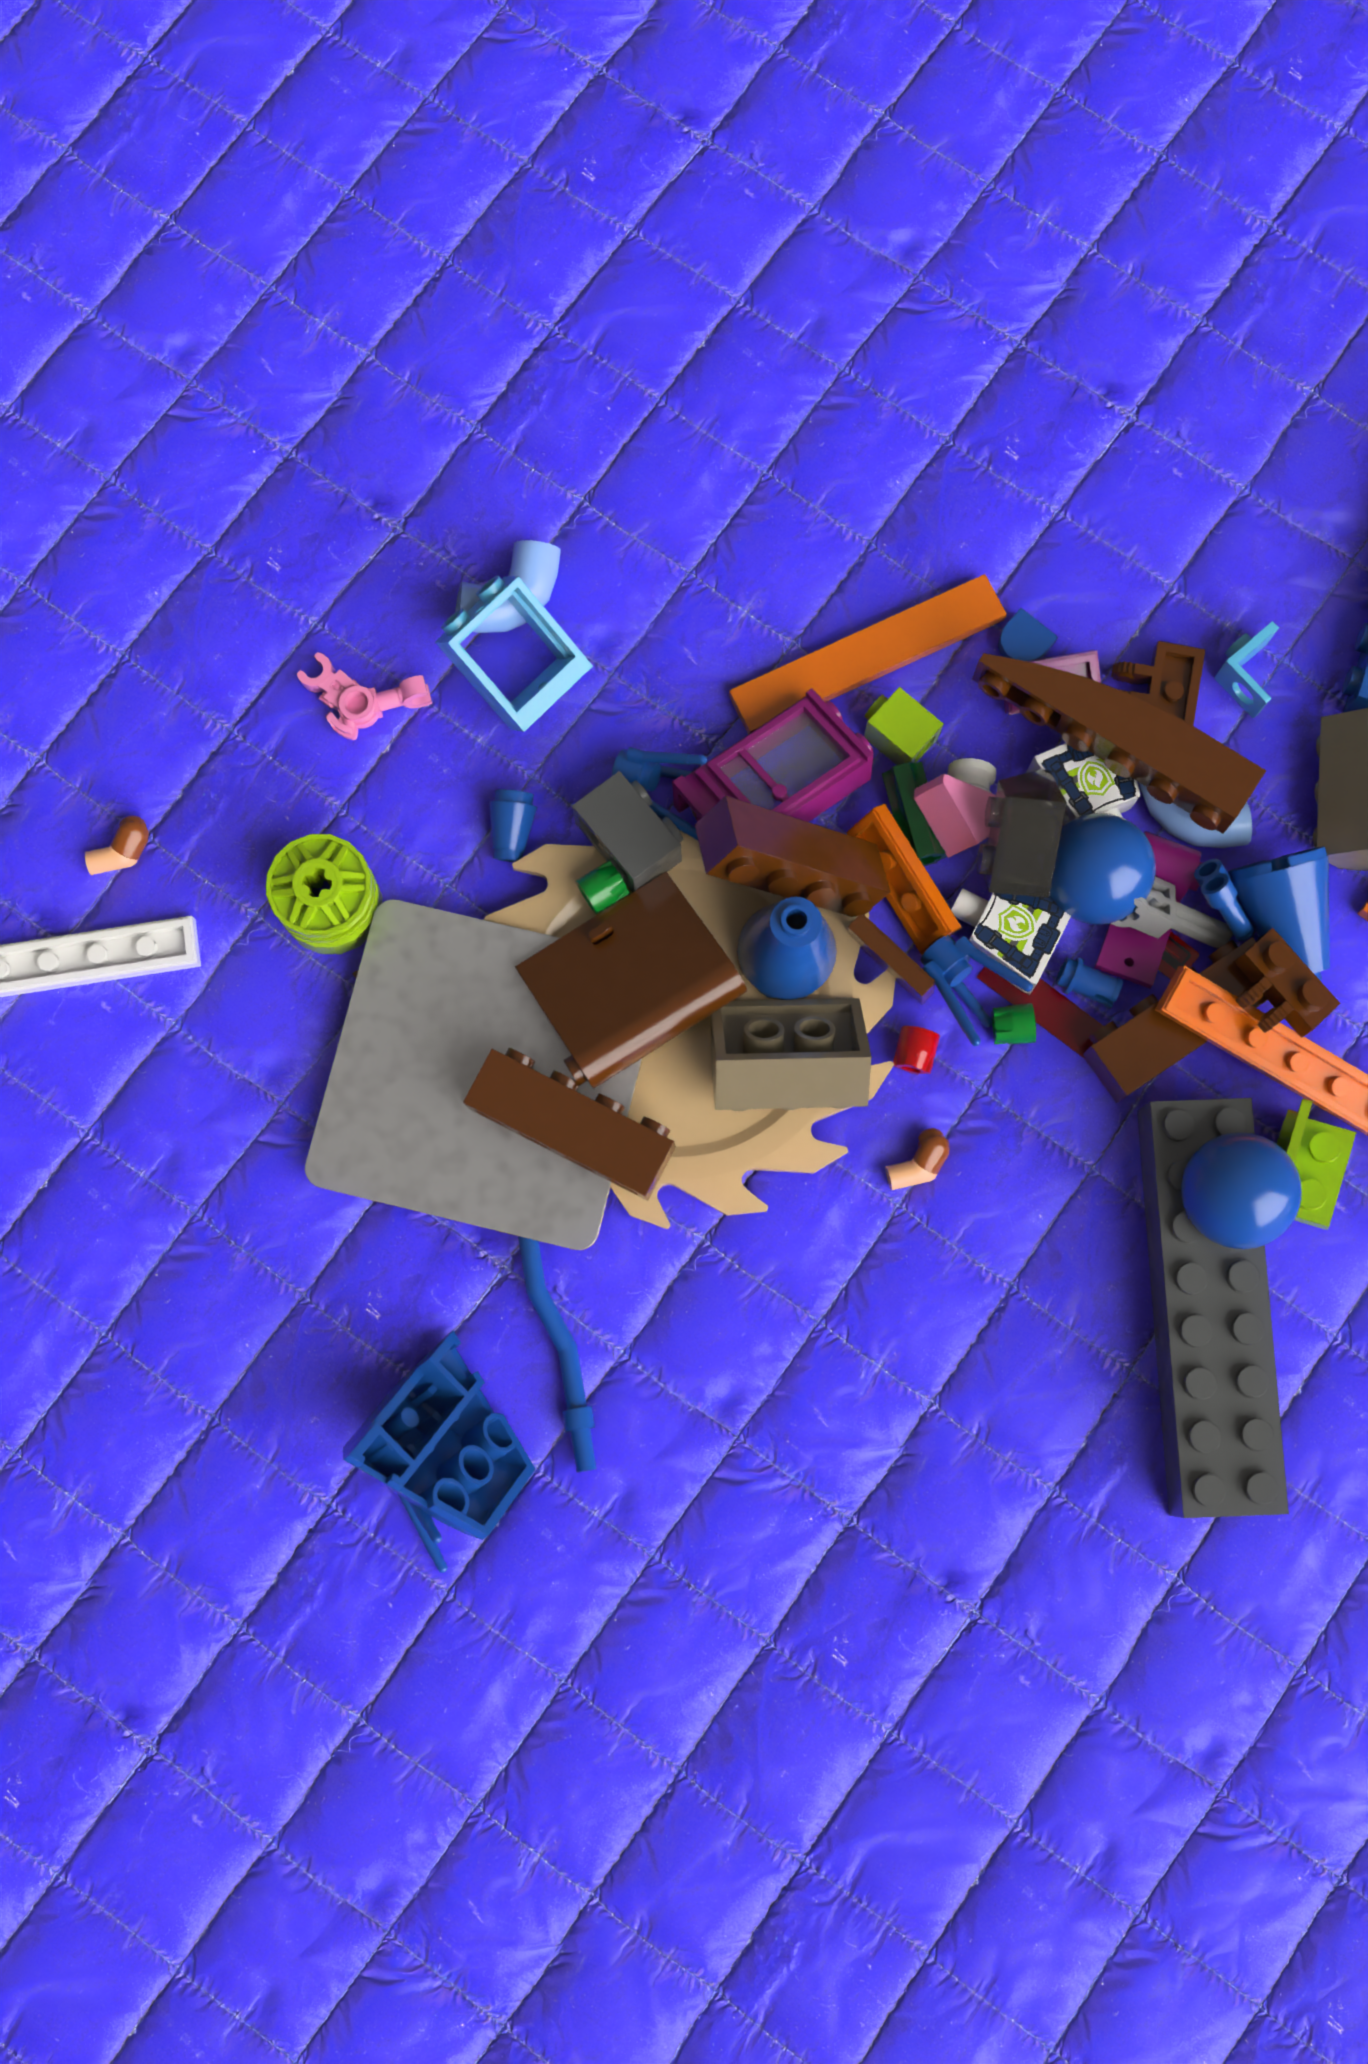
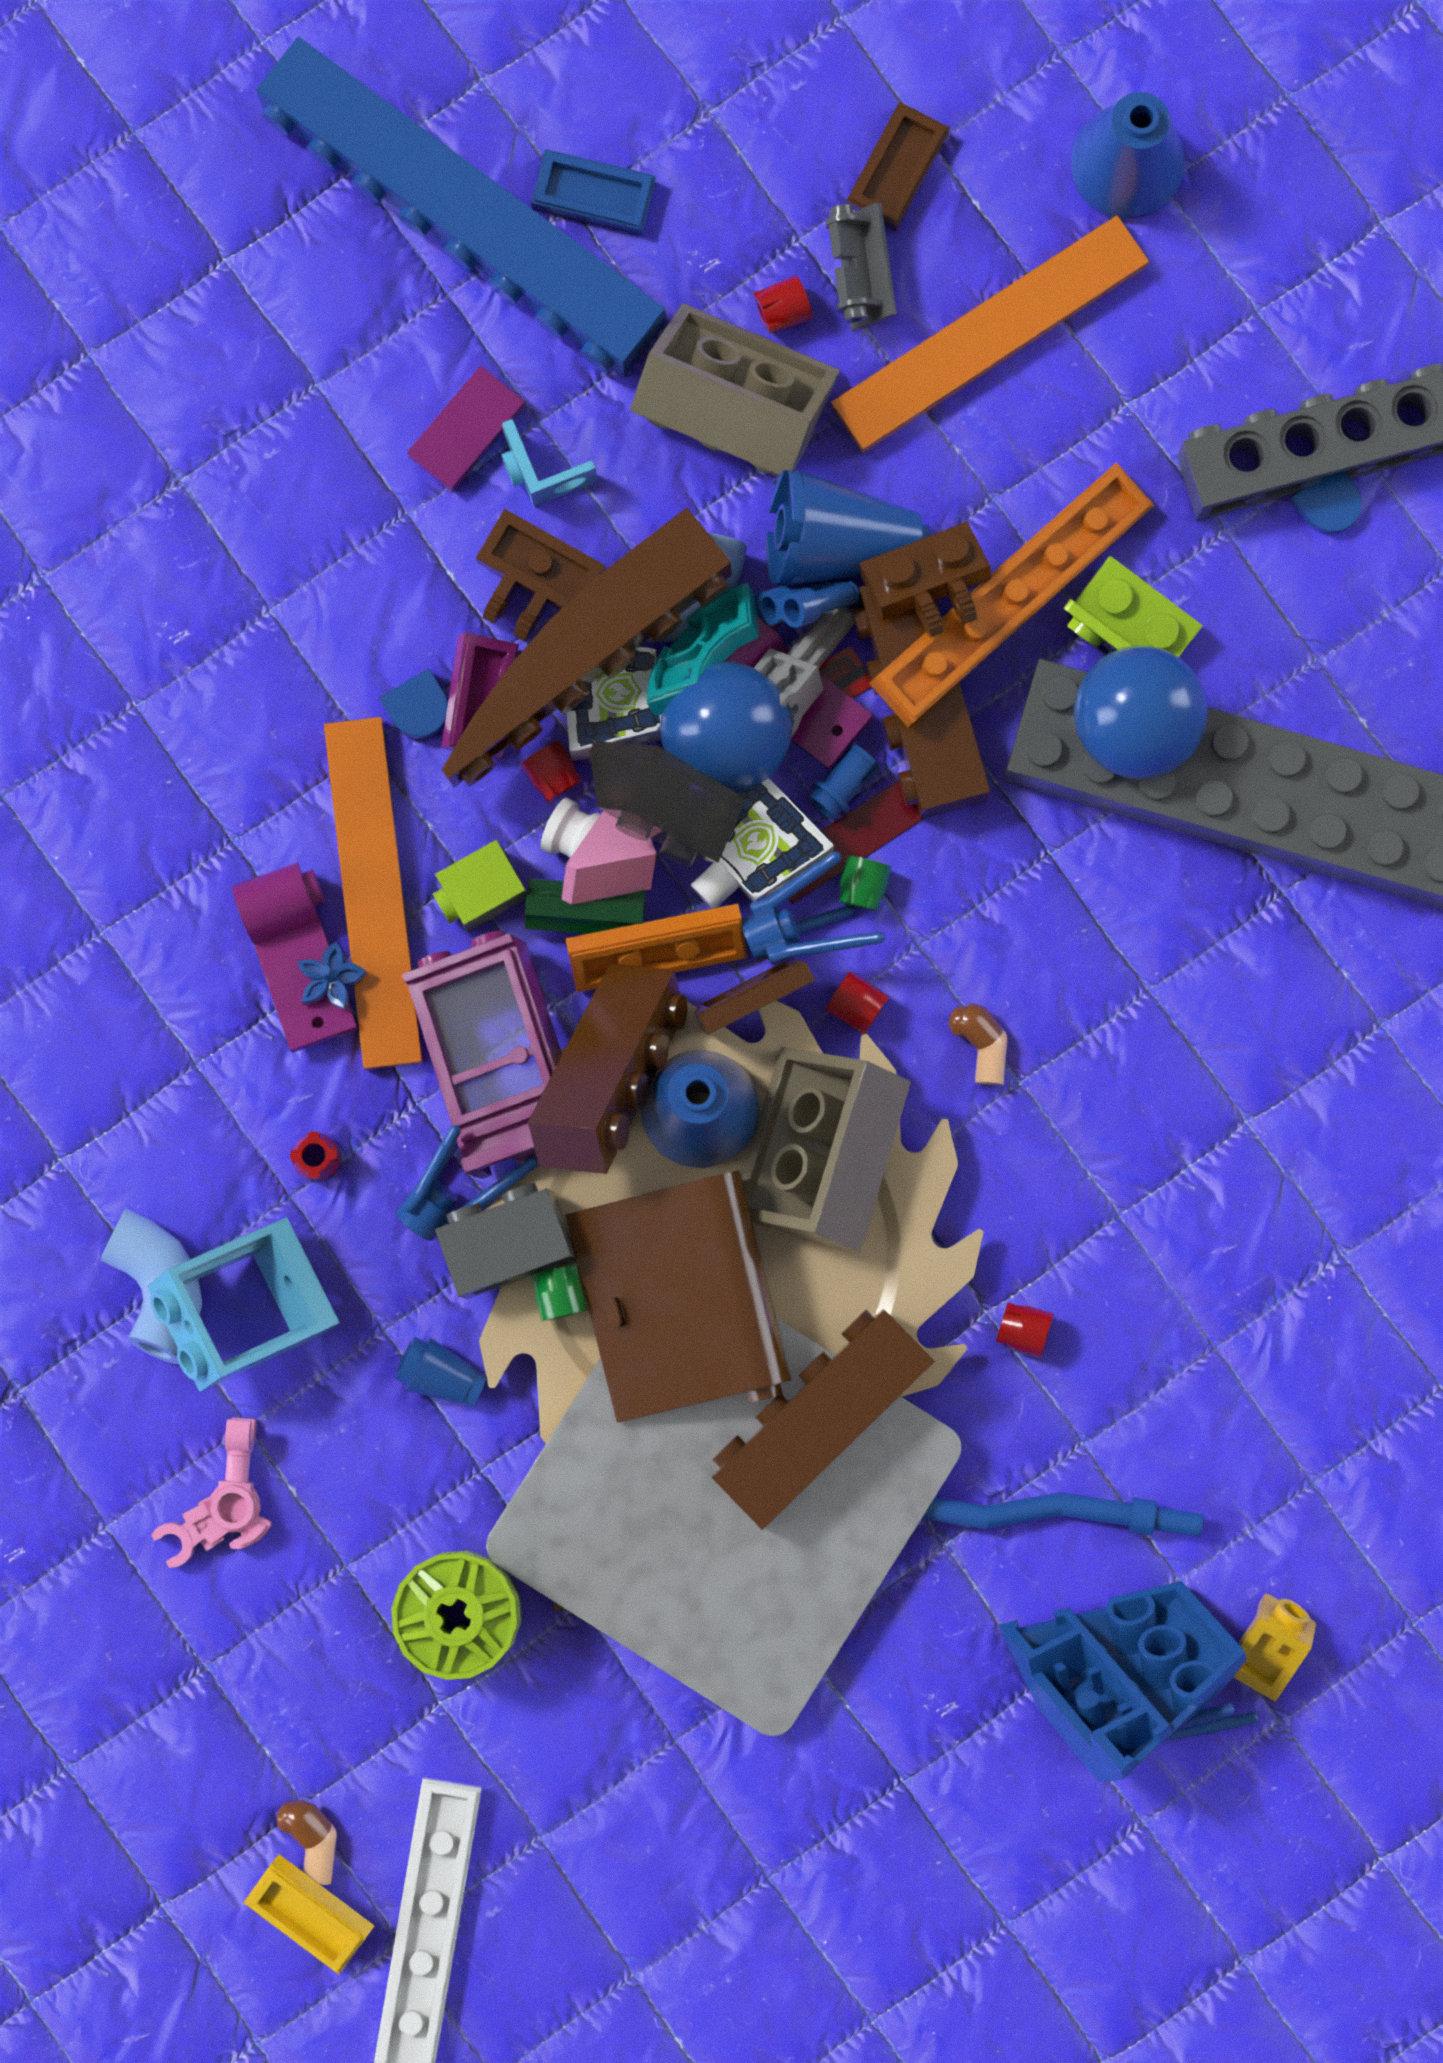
camera: 70 degrees left, 5 degrees up
none -> magenta door [232,862,358,1053]
none -> yellow tile [244,1854,374,1975]
none -> red hose [290,1131,342,1182]
none -> blue plant [297,942,367,1011]
none -> magenta tile [407,365,526,493]
none -> red hose [520,740,581,803]
none -> teal tile [647,583,759,716]
none -> red hose [996,1303,1054,1358]
none -> yellow bracket [1234,1594,1316,1702]

